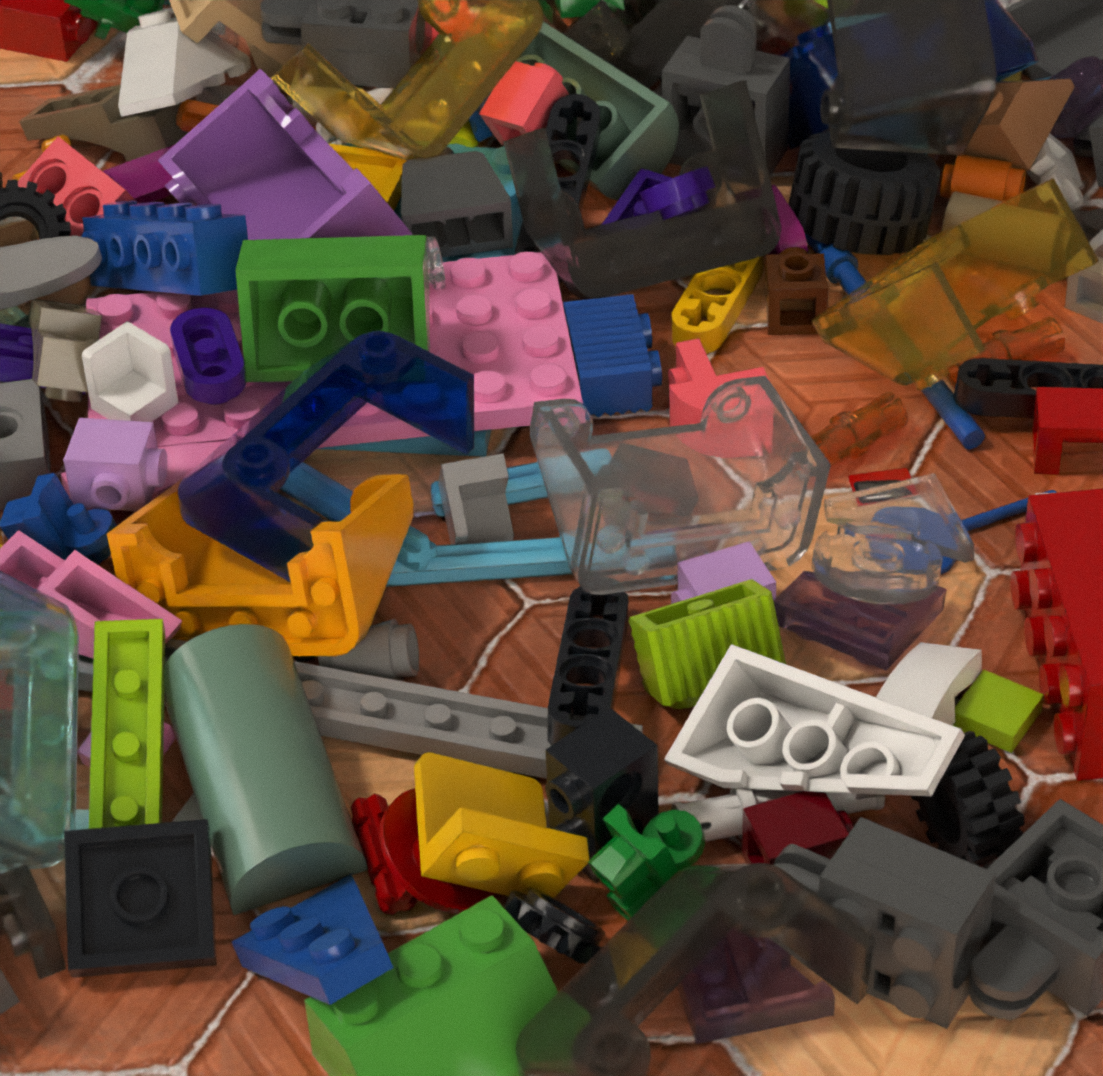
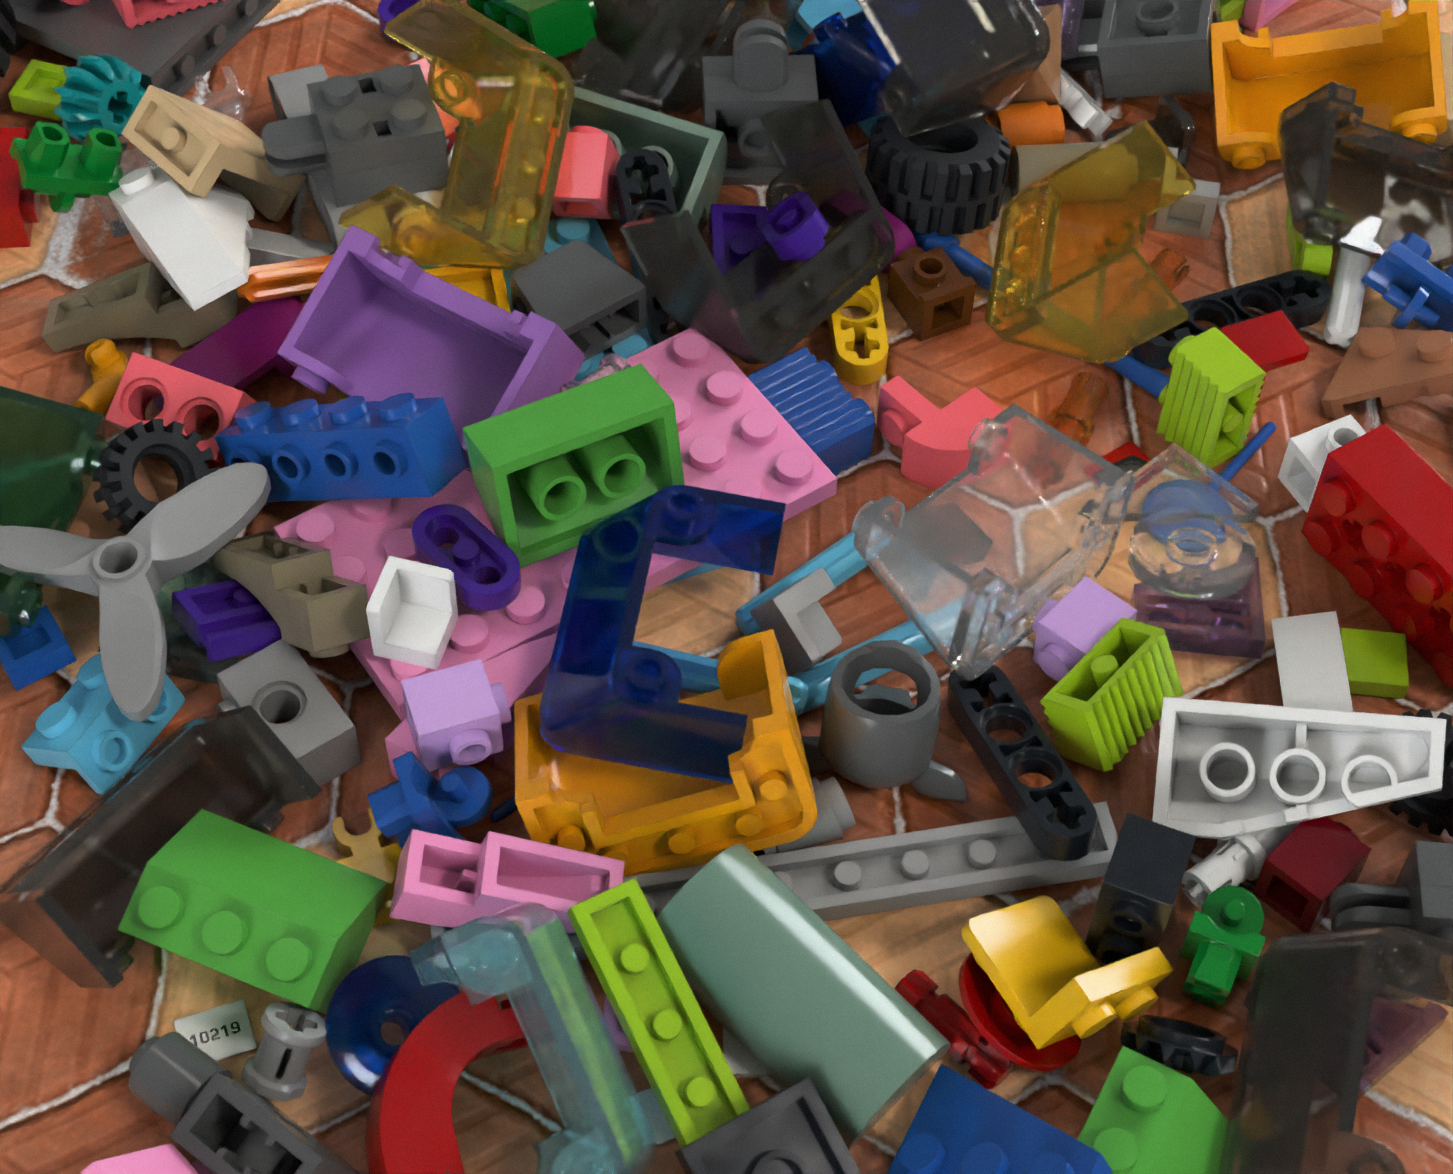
camera: 30 degrees left, 10 degrees up
none -> dark grey piece [801,640,968,803]
none -> lime brick [1156,326,1267,473]

